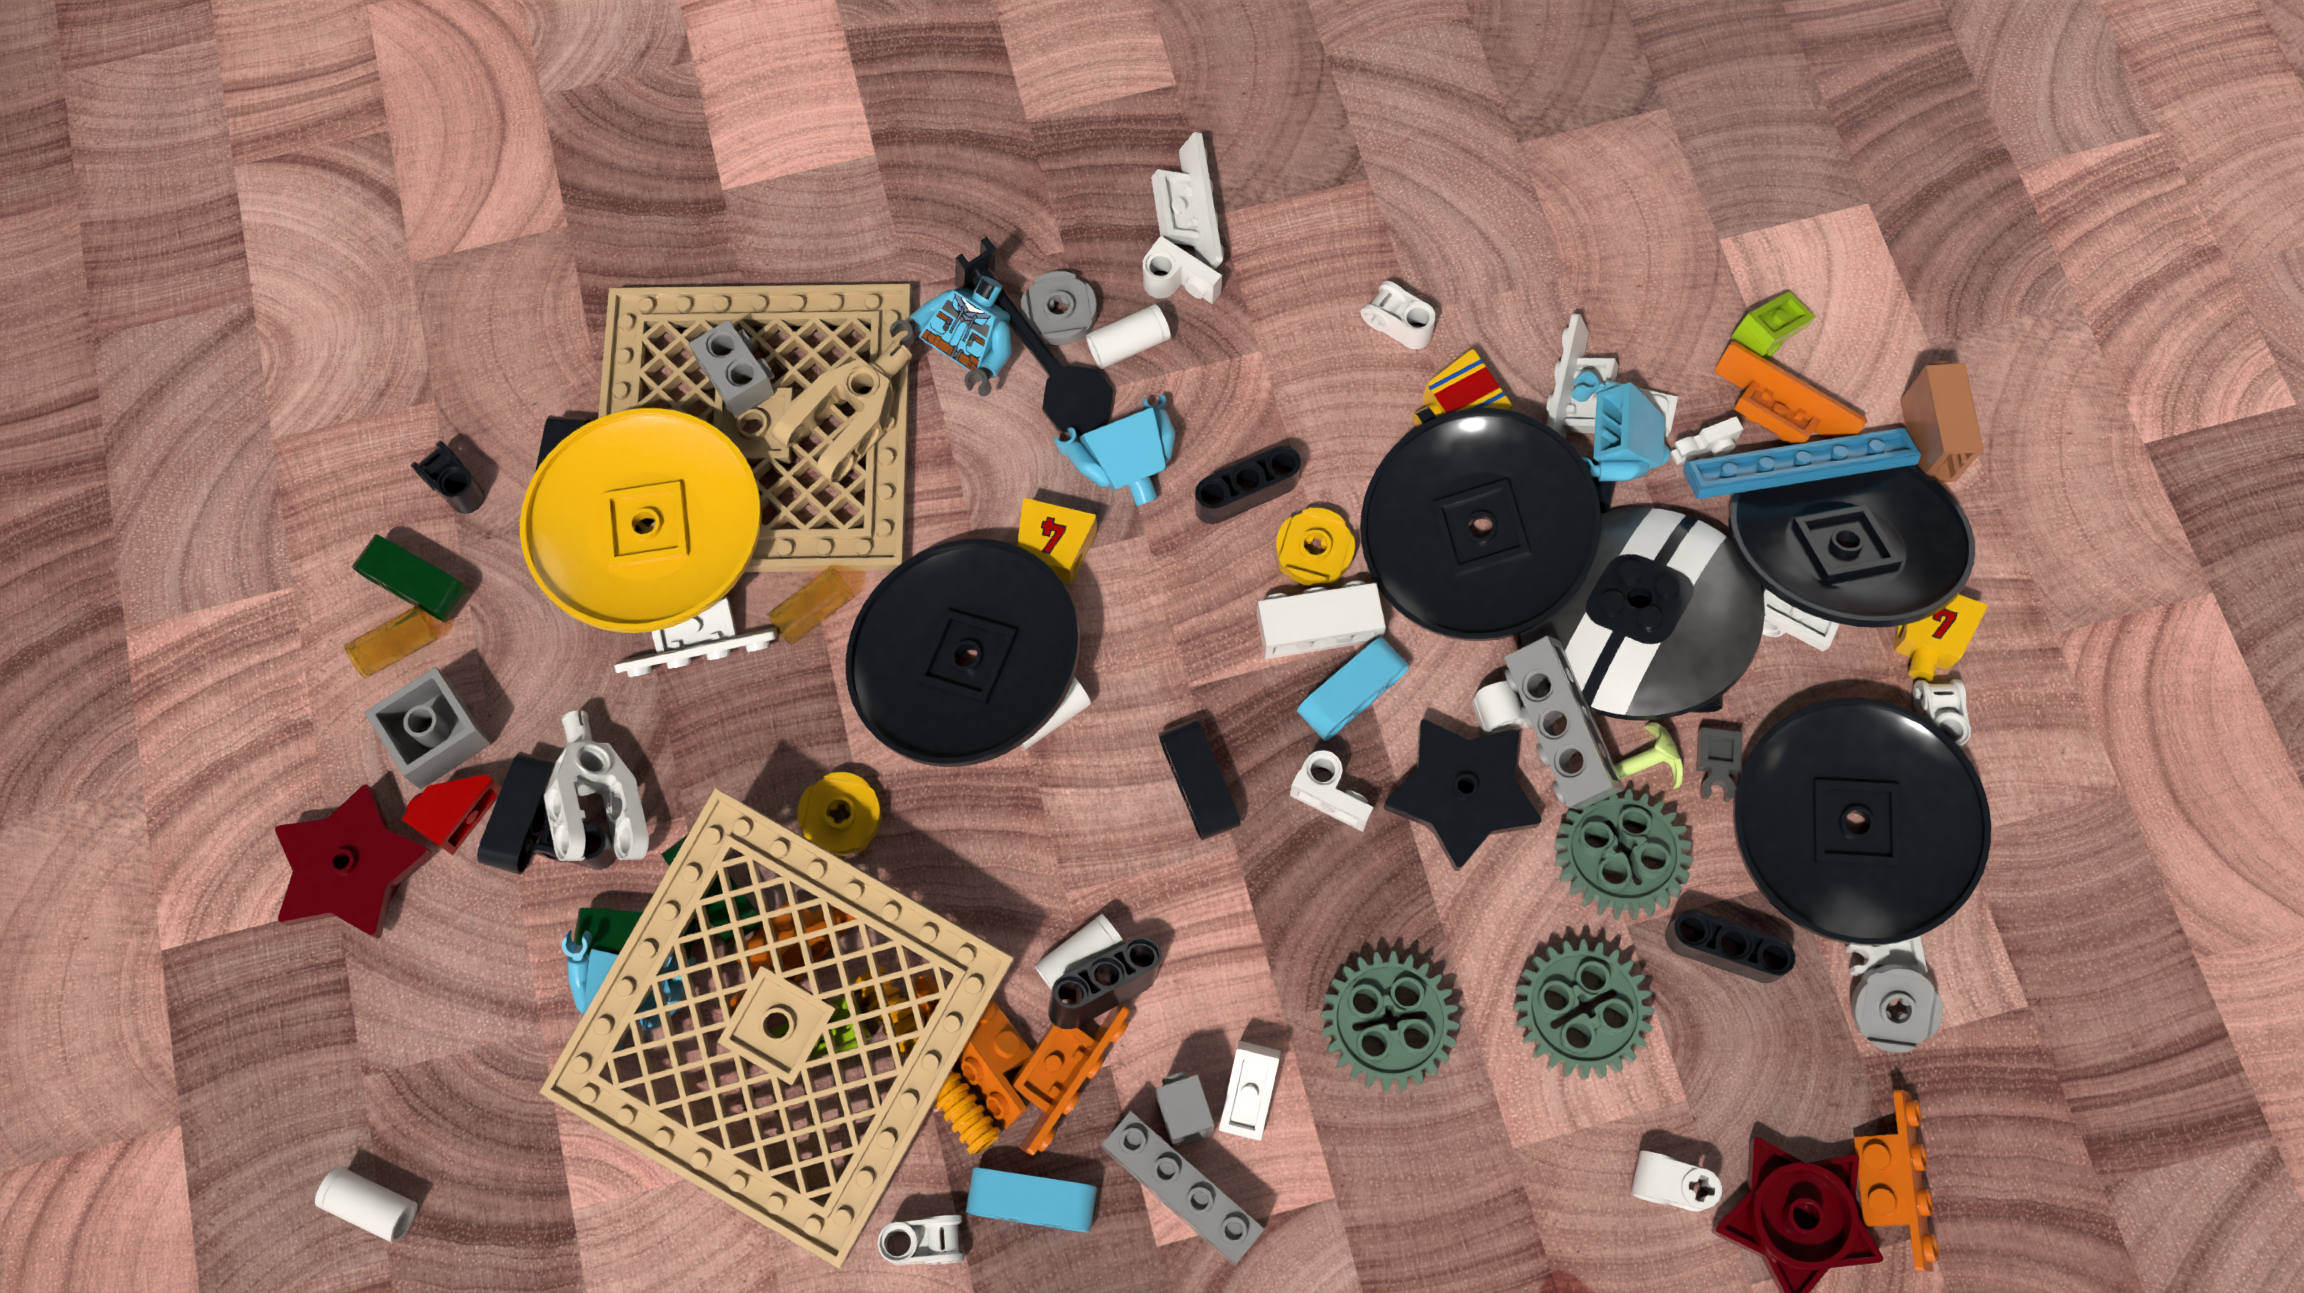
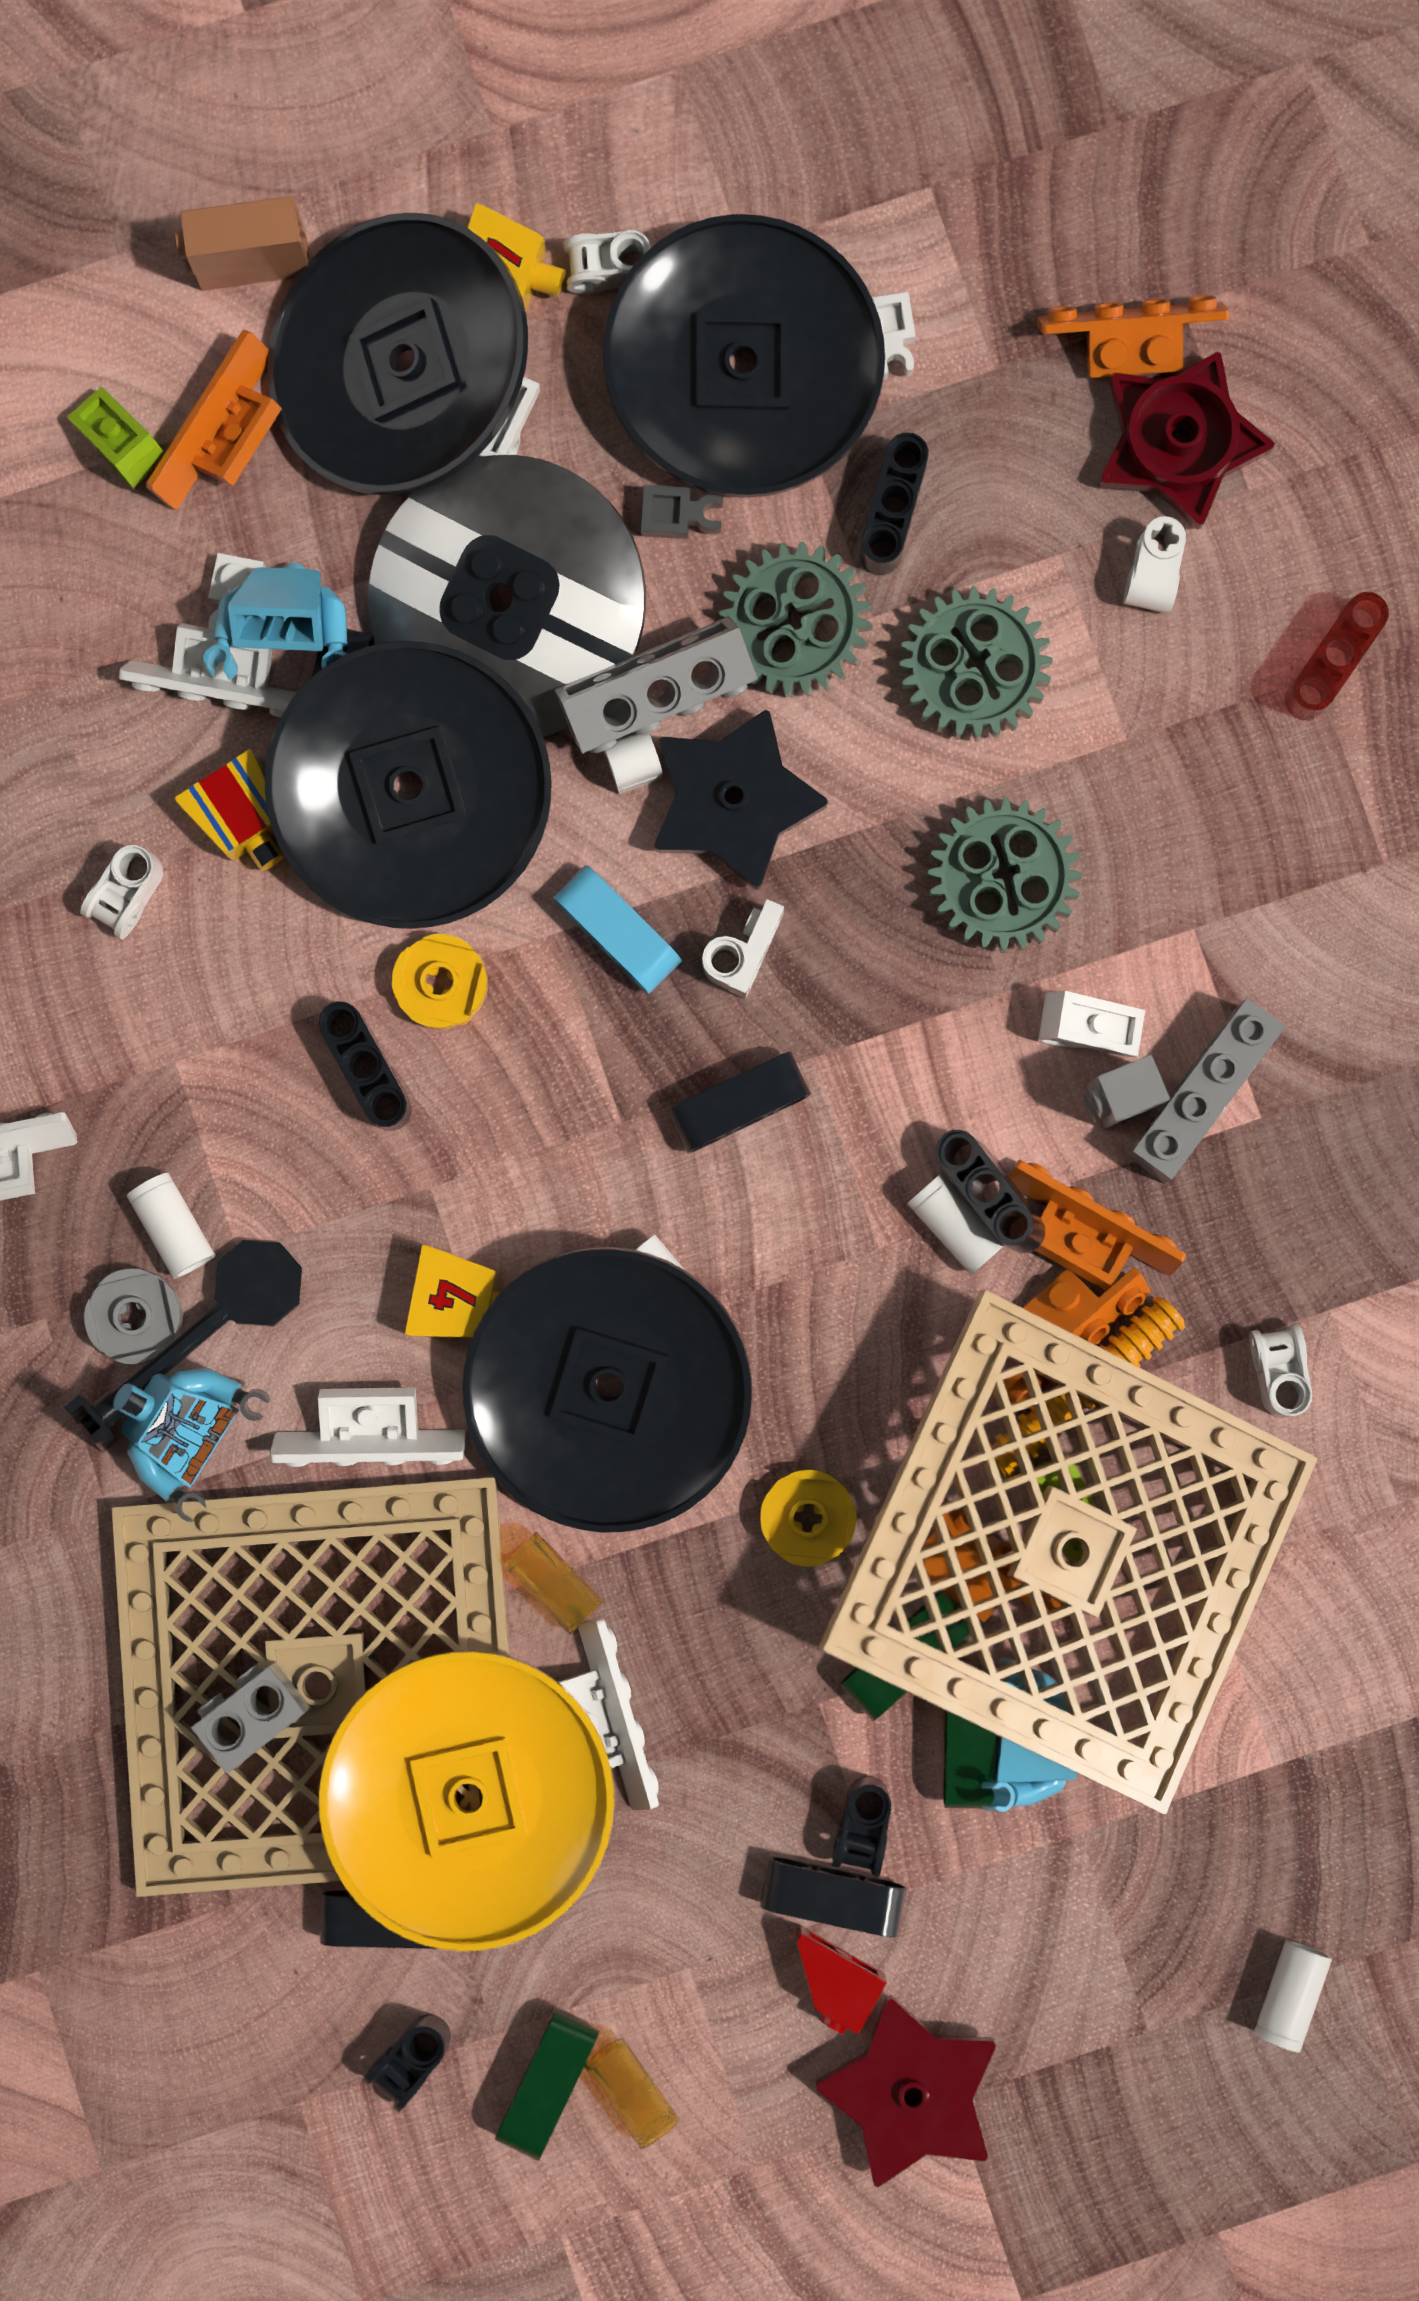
camera: 90 degrees left, 15 degrees up
light grey brick [364,667,491,790] -> none
white piece [544,710,649,861] -> none
tan piece [772,340,912,483] -> none
medium azure beam [965,1168,1097,1233] -> none
medium azure torso [1054,394,1176,506] -> none
white plate [1143,236,1222,304] -> none
white brick [1256,581,1386,659] -> none
yellowish green plant [1614,722,1683,789] -> none
white plate [1671,416,1744,466] -> none
dark azure tile [1683,427,1921,499] -> none
light grey plate [1851,965,1943,1053] -> none
none -> white bracket [270,1387,466,1467]

